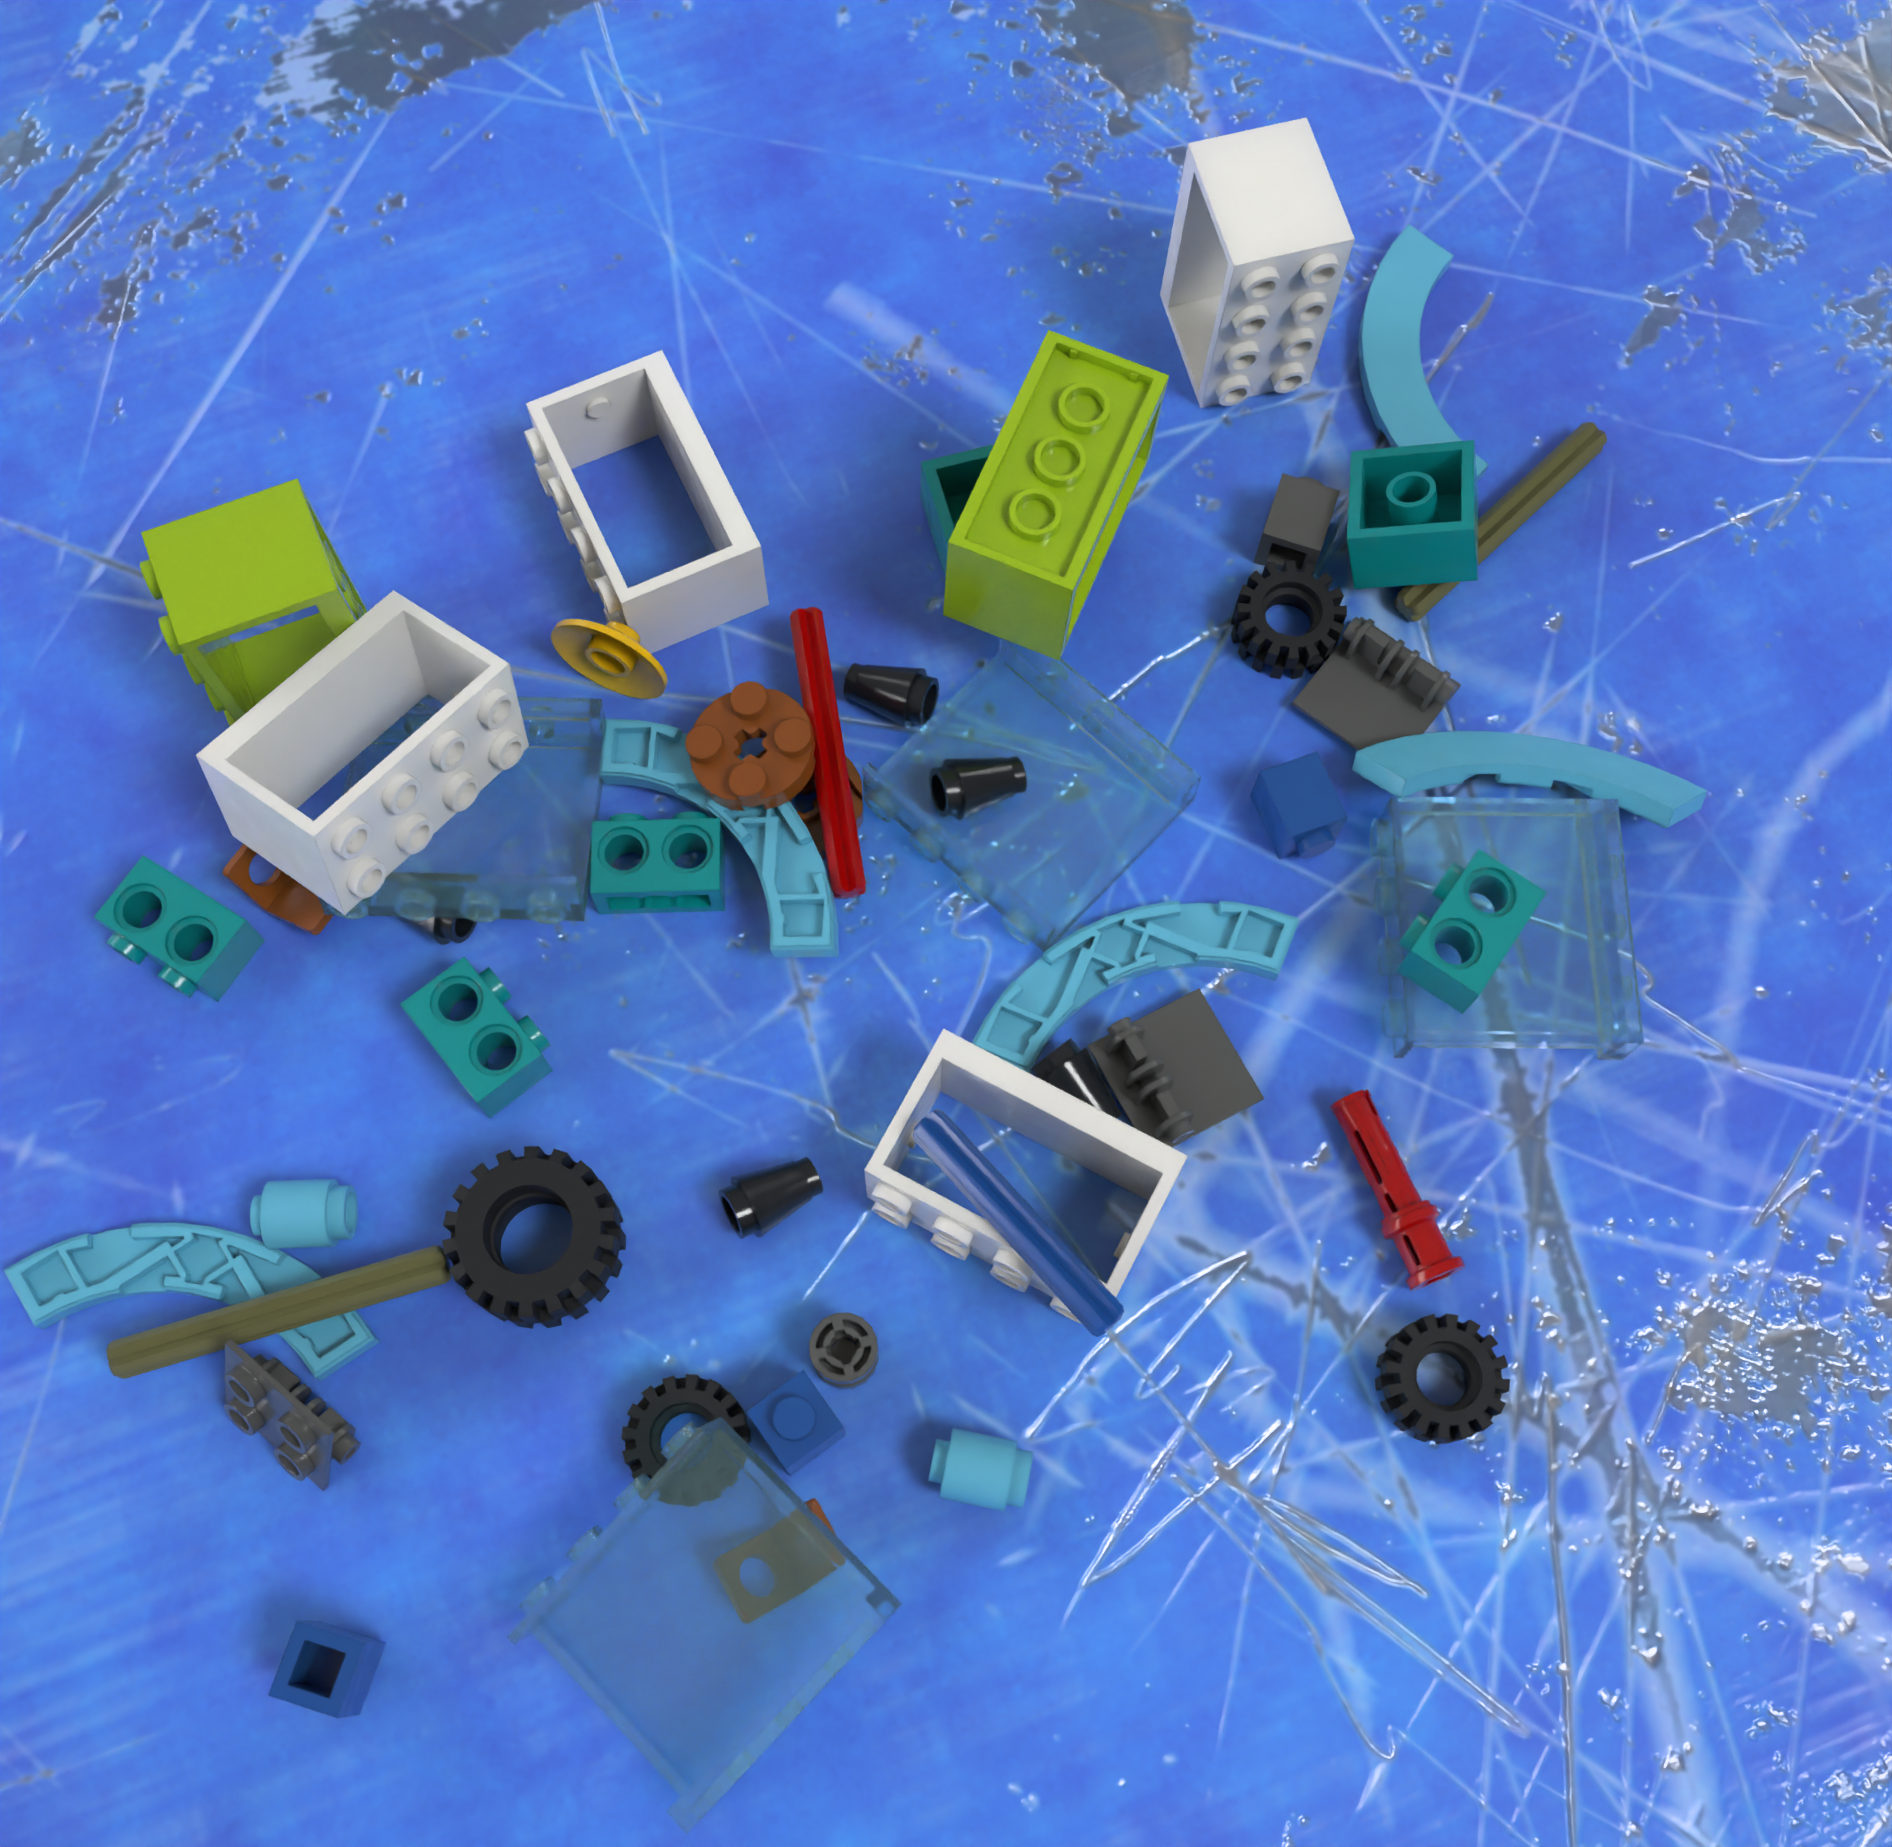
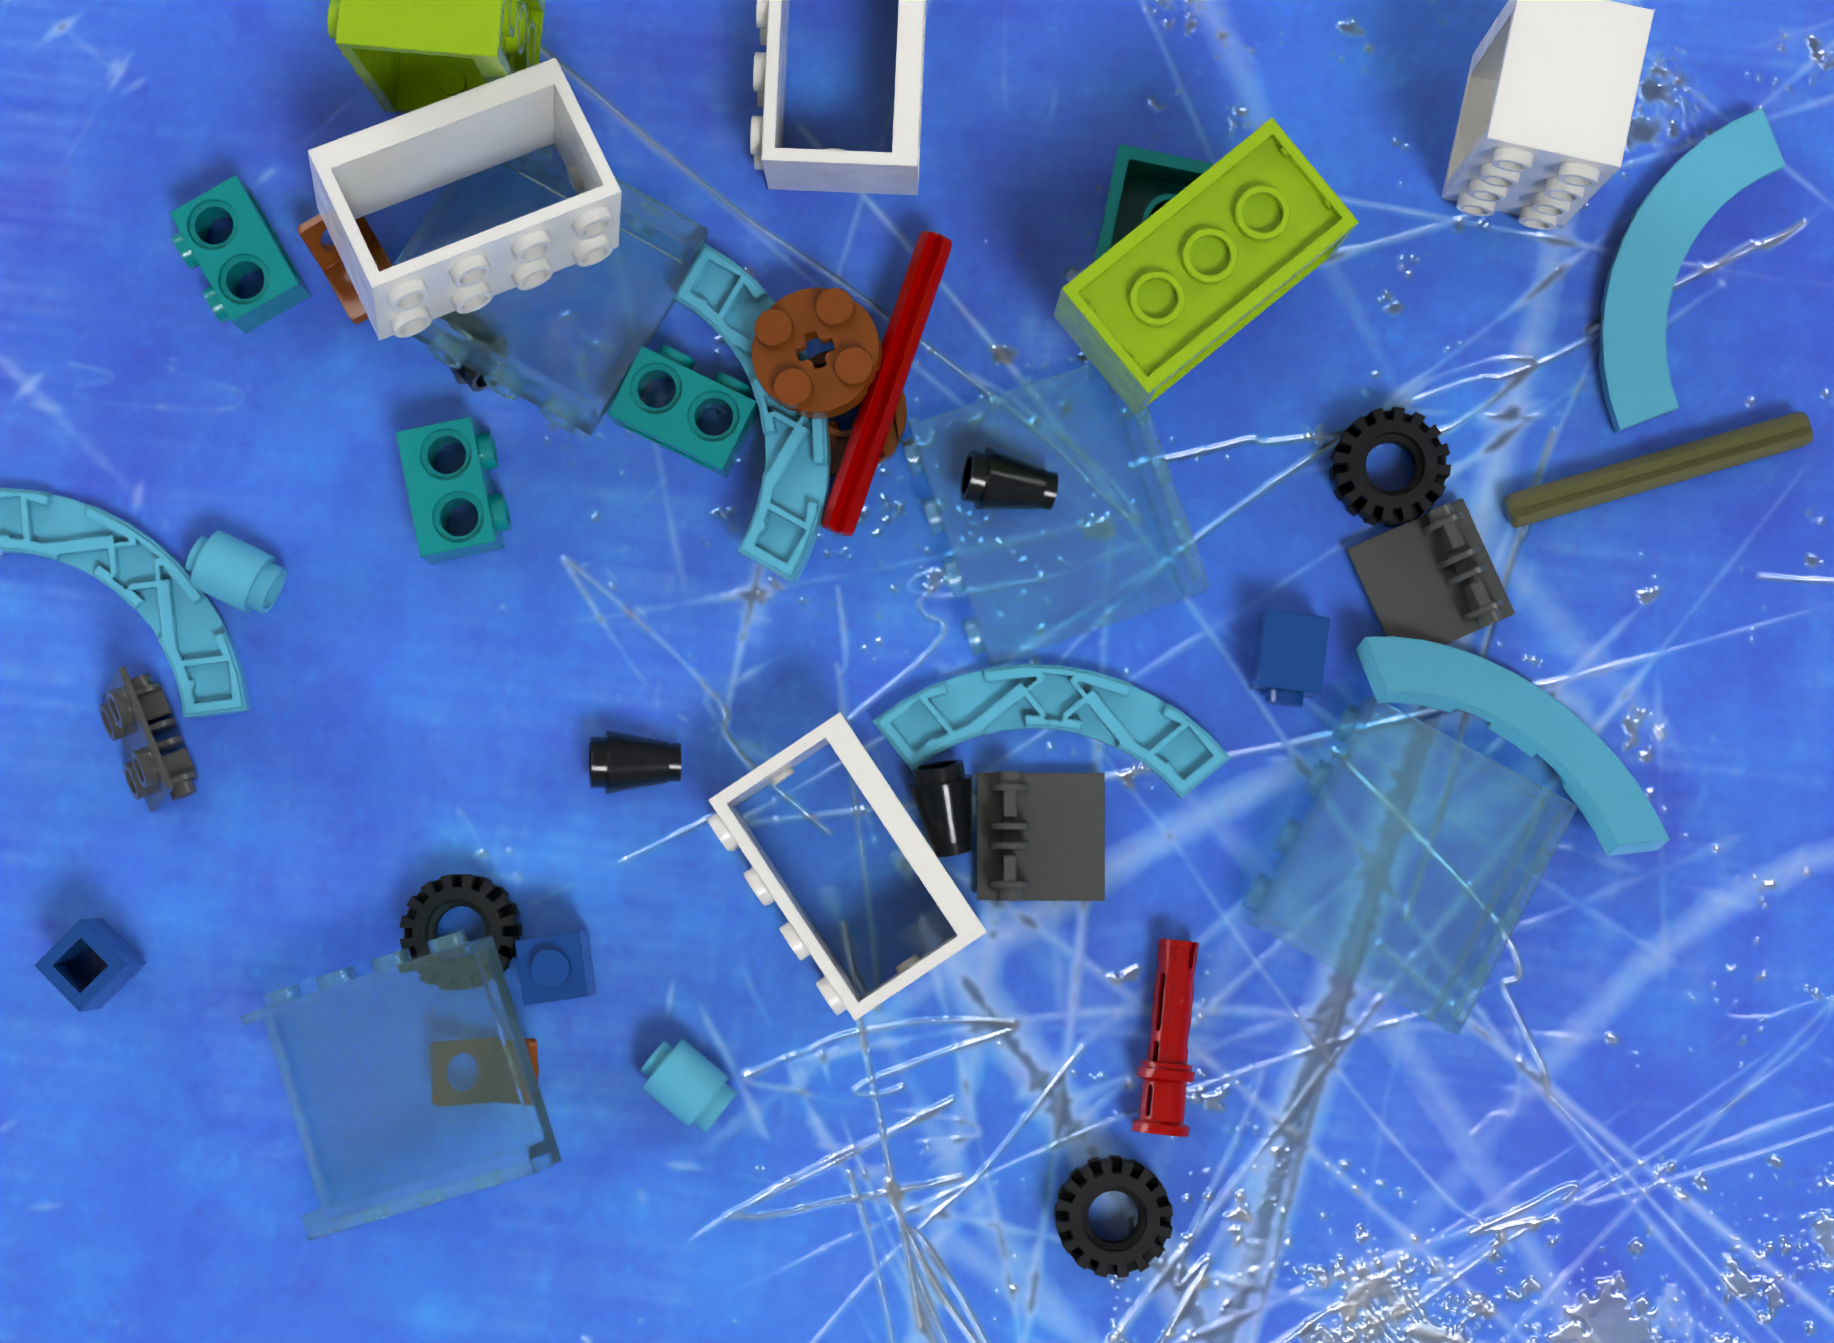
camera: 35 degrees right, 15 degrees up
olive axle [106,1245,451,1379] -> none
black tyre [442,1146,626,1329] -> none
yellow dish [551,619,668,699] -> none
dark grey wheel [809,1312,879,1390] -> none
black cone [844,663,939,728] -> none
blue axle [913,1109,1124,1337] -> none
dark grey brick [1253,473,1340,573] -> none
teal brick [1347,440,1478,589] -> none
teal brick [1396,849,1547,1014] -> none

